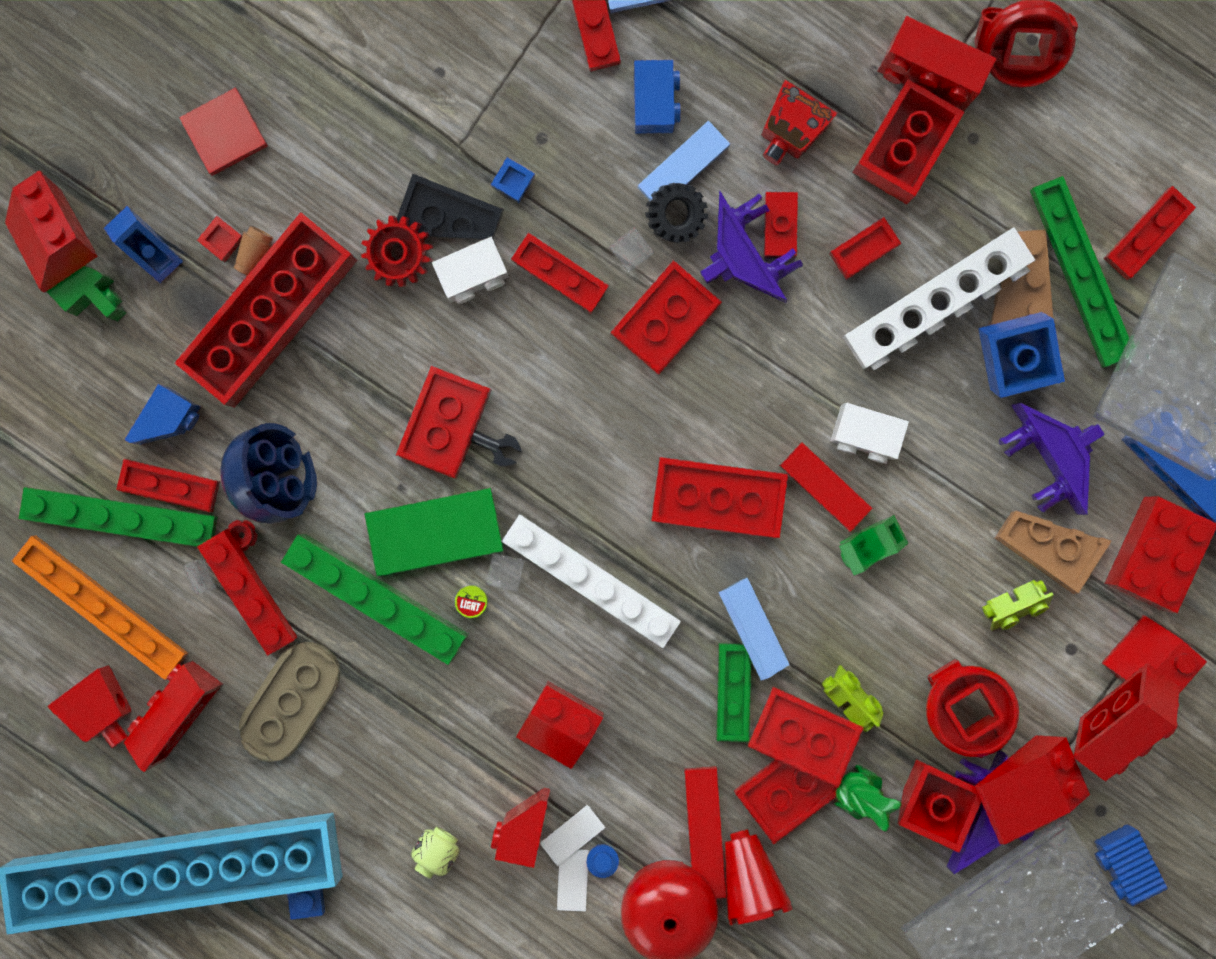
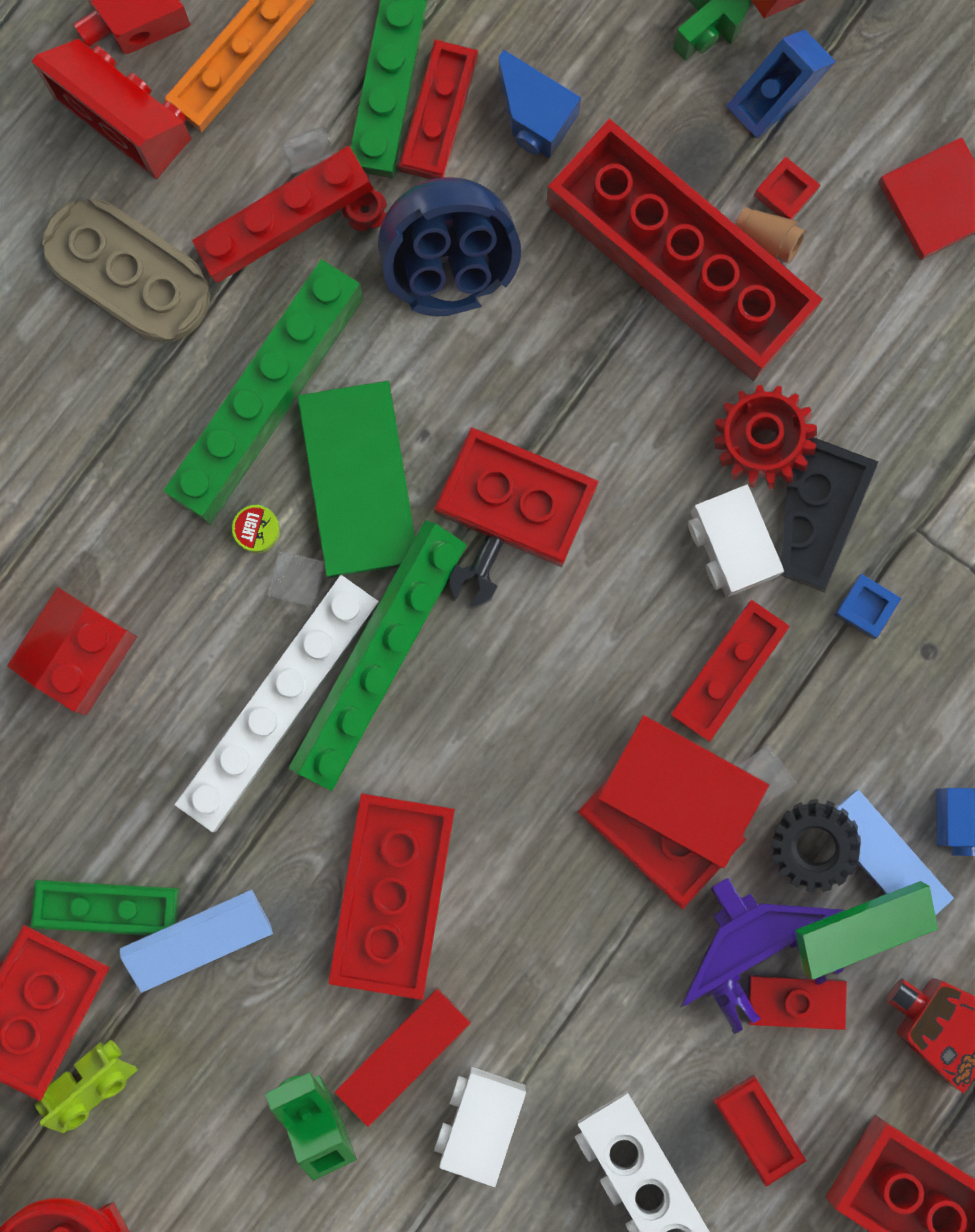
camera: 90 degrees right, 5 degrees down
none -> green plate [289,520,467,791]
none -> red tile [597,715,770,869]
none -> tile [795,881,938,980]

